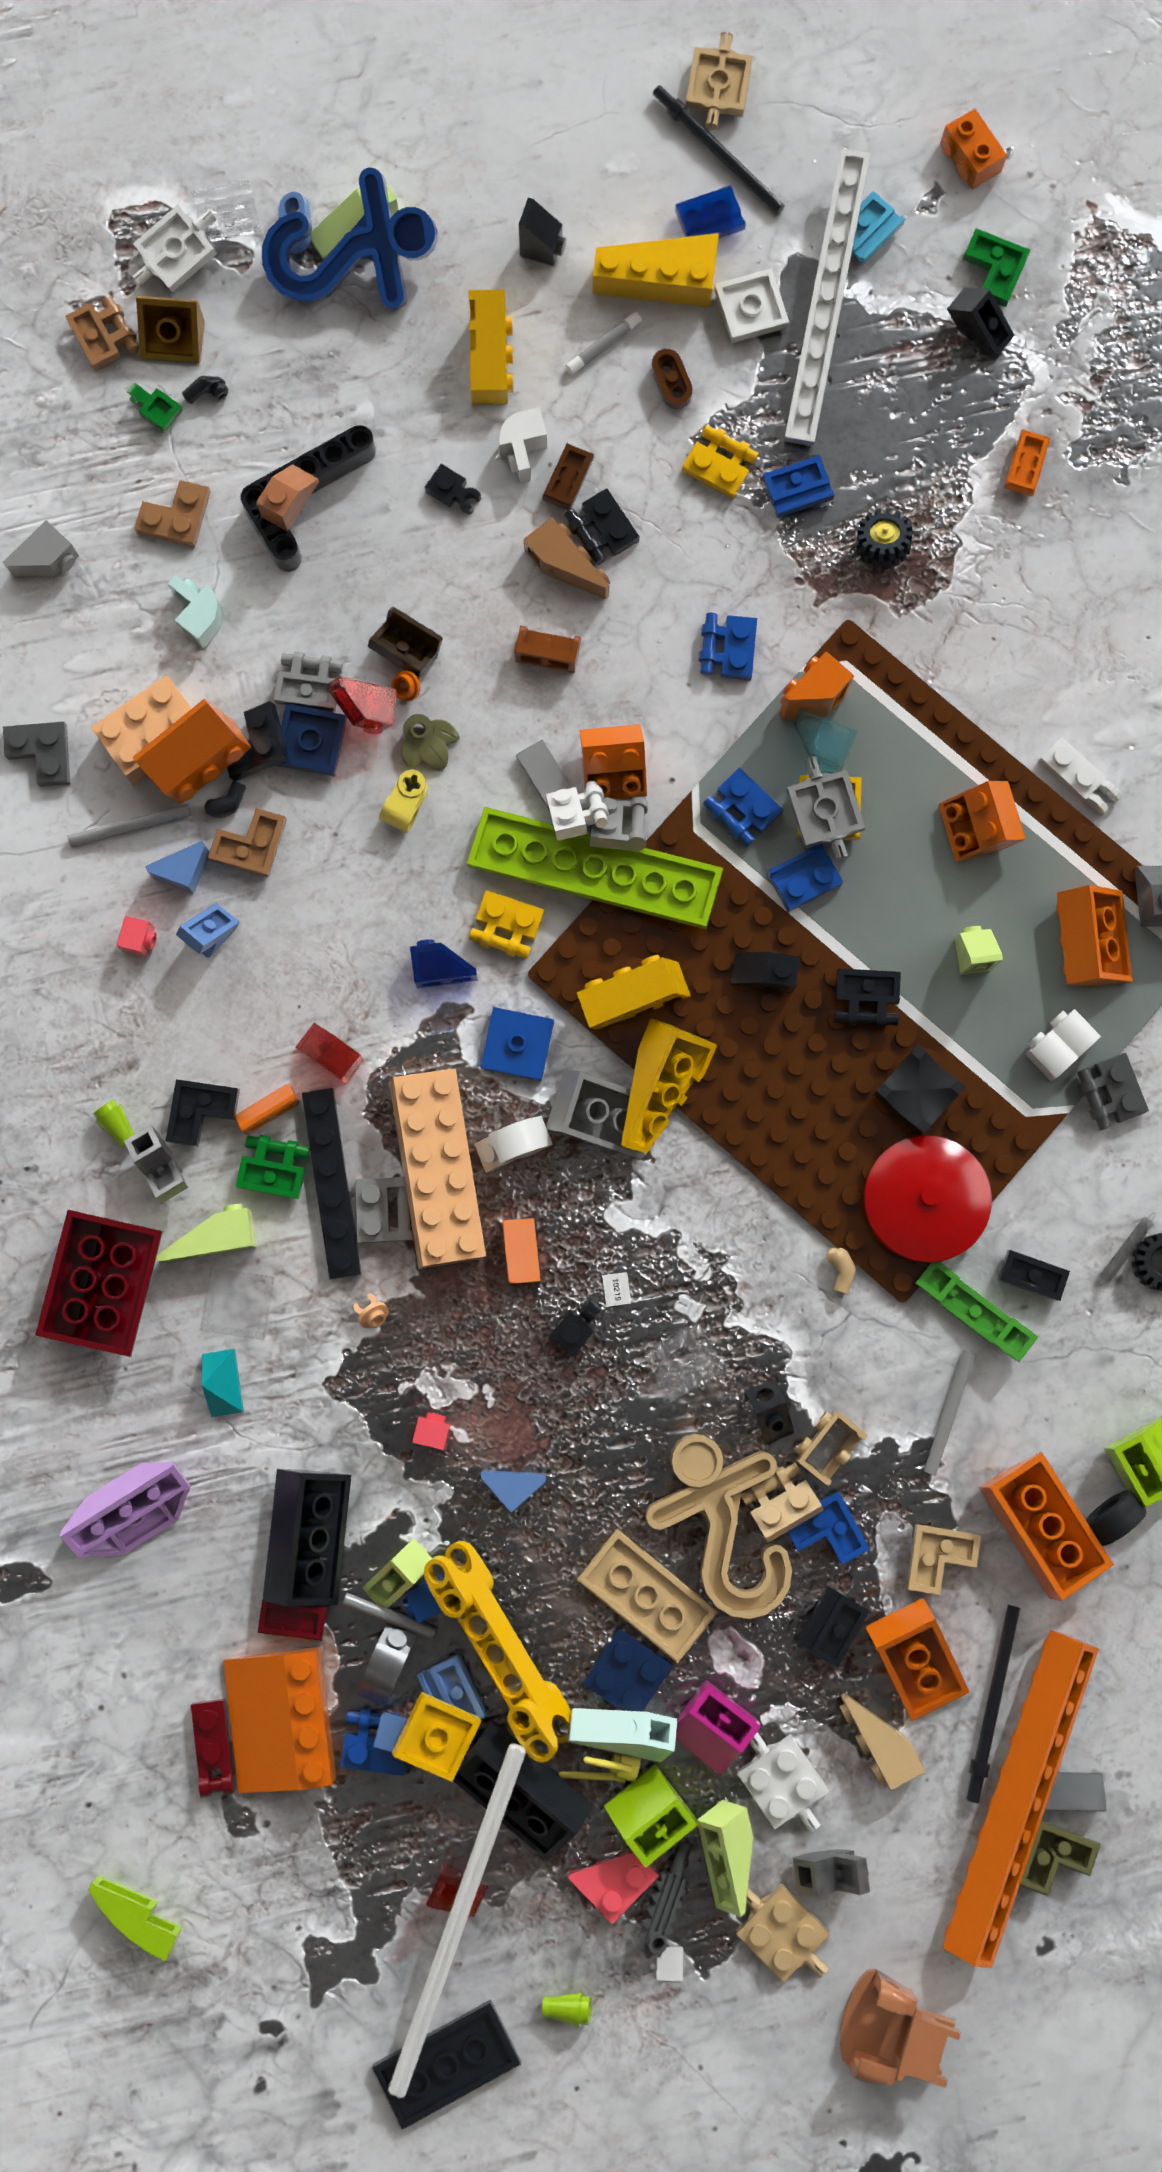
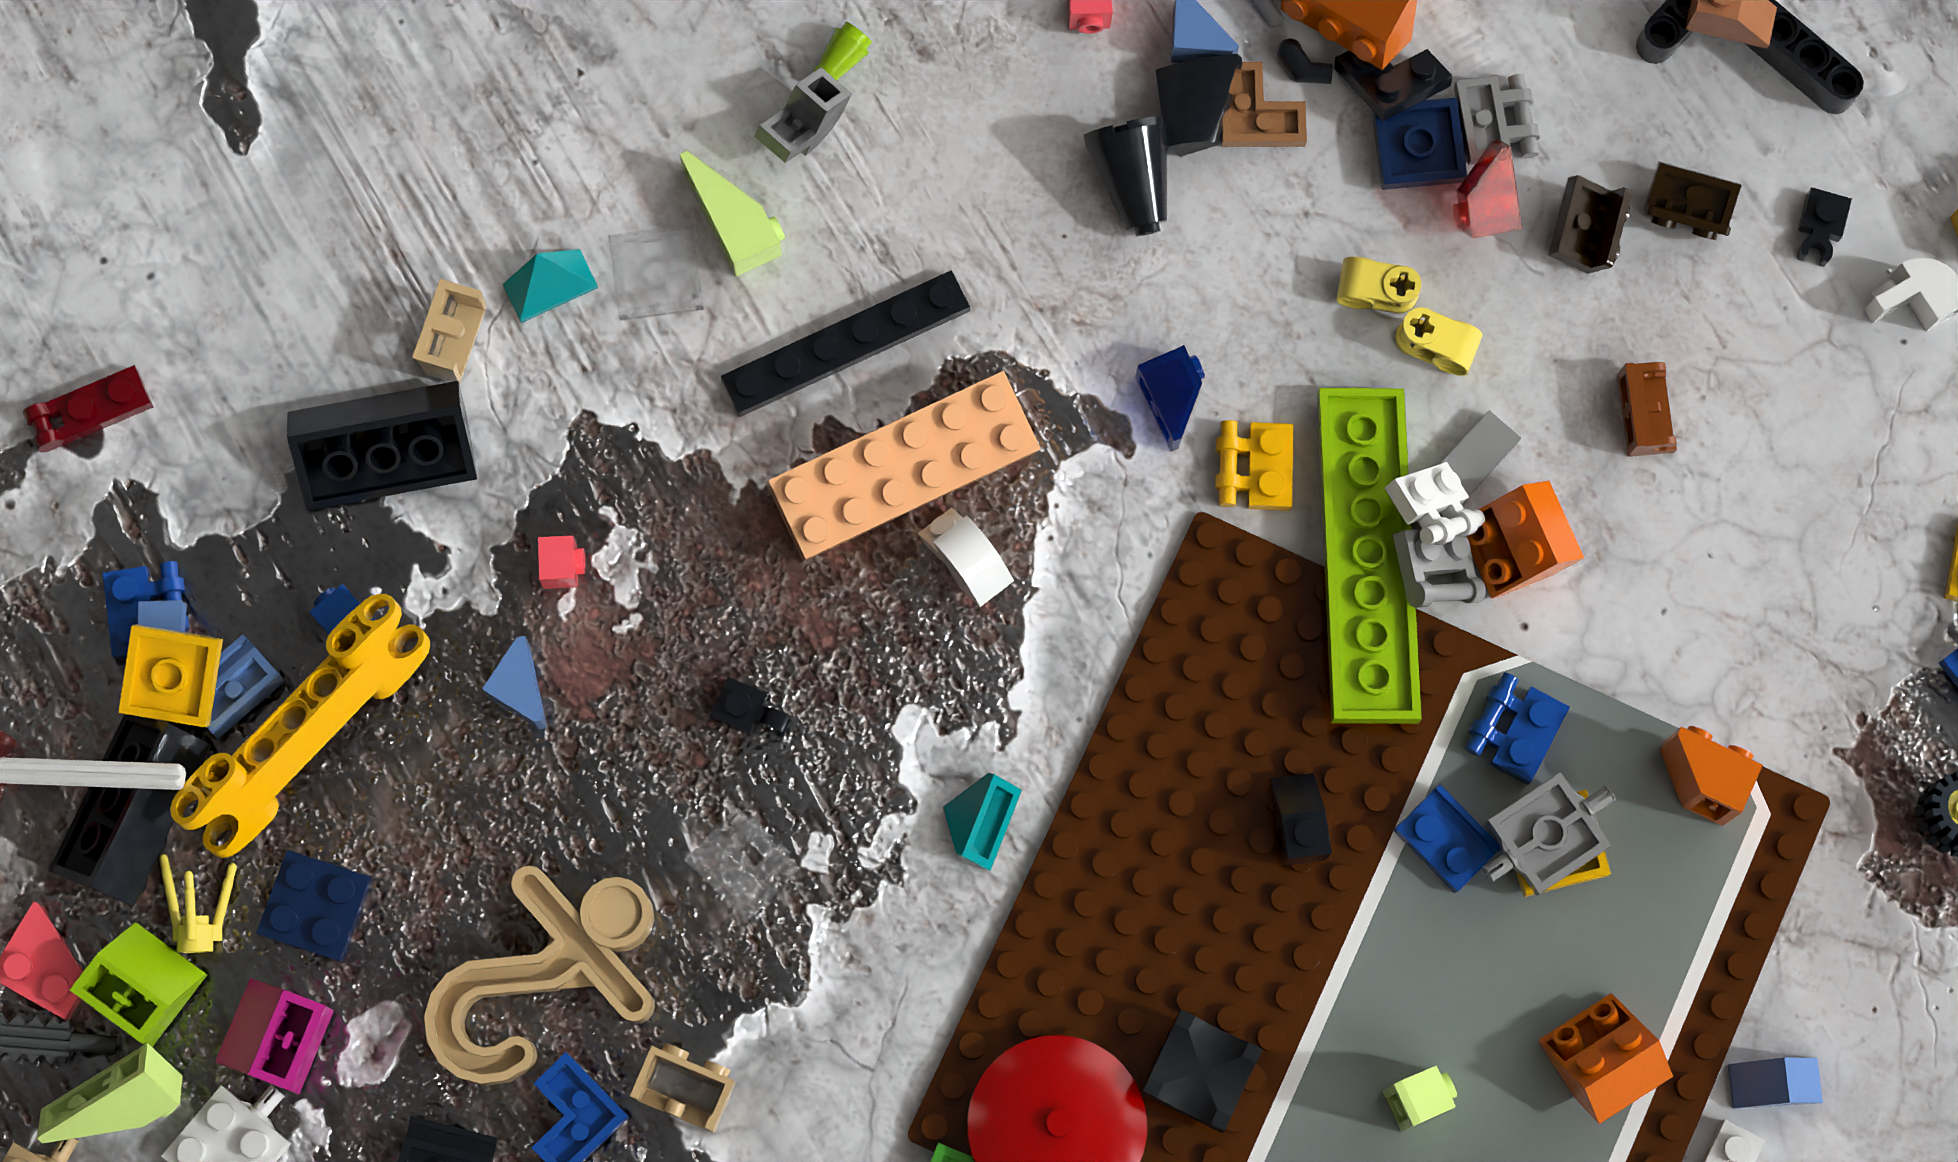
camera: 70 degrees right, 5 degrees down
dark red slope [35,1210,163,1357] -> none
lavender wedge [60,1462,191,1559] -> none
black plate [165,1079,240,1147] -> none
medium blue slope [176,903,240,958] -> none
orange slope [223,1645,337,1793] -> none
green plate [235,1135,310,1200] -> none
orange slope [236,1084,300,1135] -> none
dark red plate [257,1600,328,1641] -> none
clear red slope [295,1023,364,1085] -> none
light grey bar [342,1593,437,1640] -> none
light nougat plate [353,1293,389,1328] -> none
light grey plate [355,1177,414,1243] -> none
flat silver brick [357,1623,417,1707] -> none
yellowish green slope [362,1539,432,1608] -> none
orange plate [391,670,420,701] -> none
olive plate [401,714,460,769] -> none
blue plate [480,1007,554,1081] -> none
orange slope [502,1218,541,1285] -> none
medium nougat slope [524,517,610,599] -> none
reddish brown plate [543,443,594,510] -> none
light grey slope [546,1069,644,1160] -> none
black plate [564,488,640,565] -> none
light aqua slope [568,1708,677,1762] -> none
yellow wedge [577,955,691,1029] -> none
tan tile [577,1528,718,1663] -> none
white sticker [602,1272,631,1307] -> none
yellow wedge [621,1018,717,1154] -> none
blue plate [698,613,757,680] -> none
tan plate [741,1463,824,1543] -> none
black bracket [746,1380,794,1444] -> none
clear light blue slope [794,709,857,773] -> none
tan arm [826,1247,856,1295] -> none
black plate [834,968,901,1028] -> none
none -> tan window [412,279,487,384]
none -> teal slope [943,773,1022,871]
none -> black cone [1083,116,1167,237]
none -> black slope [1155,54,1243,157]
none -> light yellow piece [1395,307,1482,376]
none -> dark brown bracket [1643,161,1742,240]
none -> medium blue slope [1728,1057,1823,1109]

